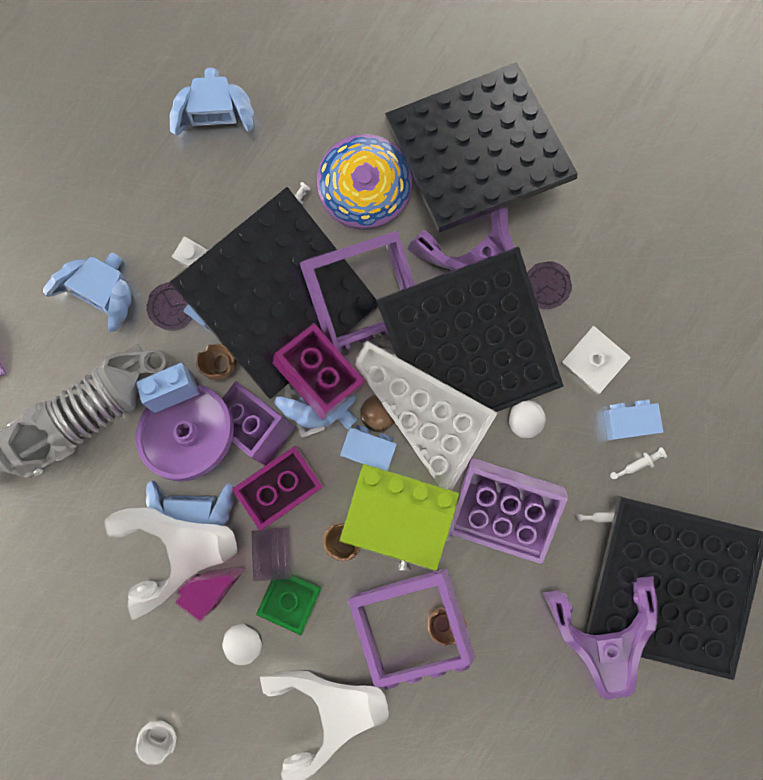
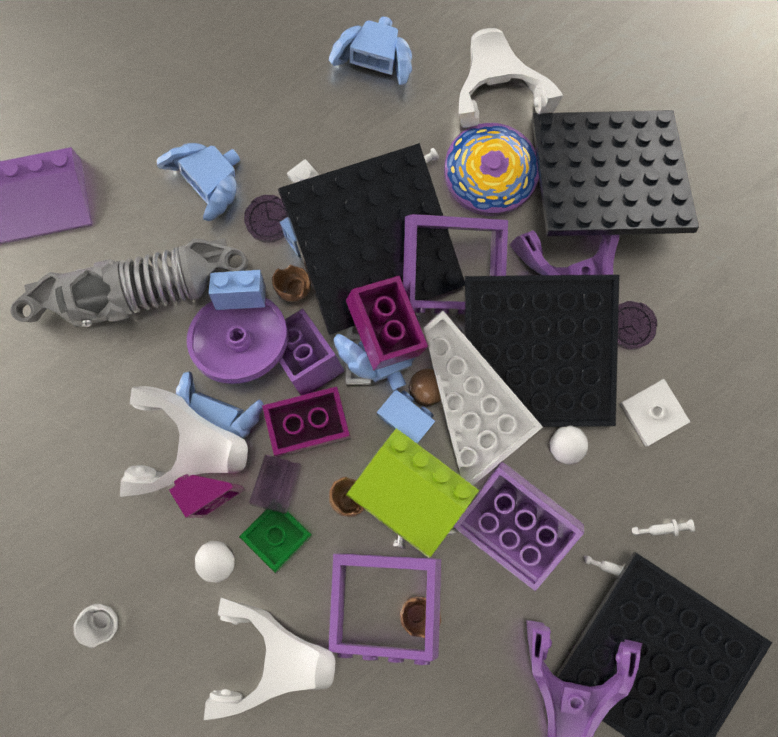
camera: 15 degrees right, 5 degrees down
light blue brick [603,399,663,440] -> none
none -> white animal [459,28,563,128]

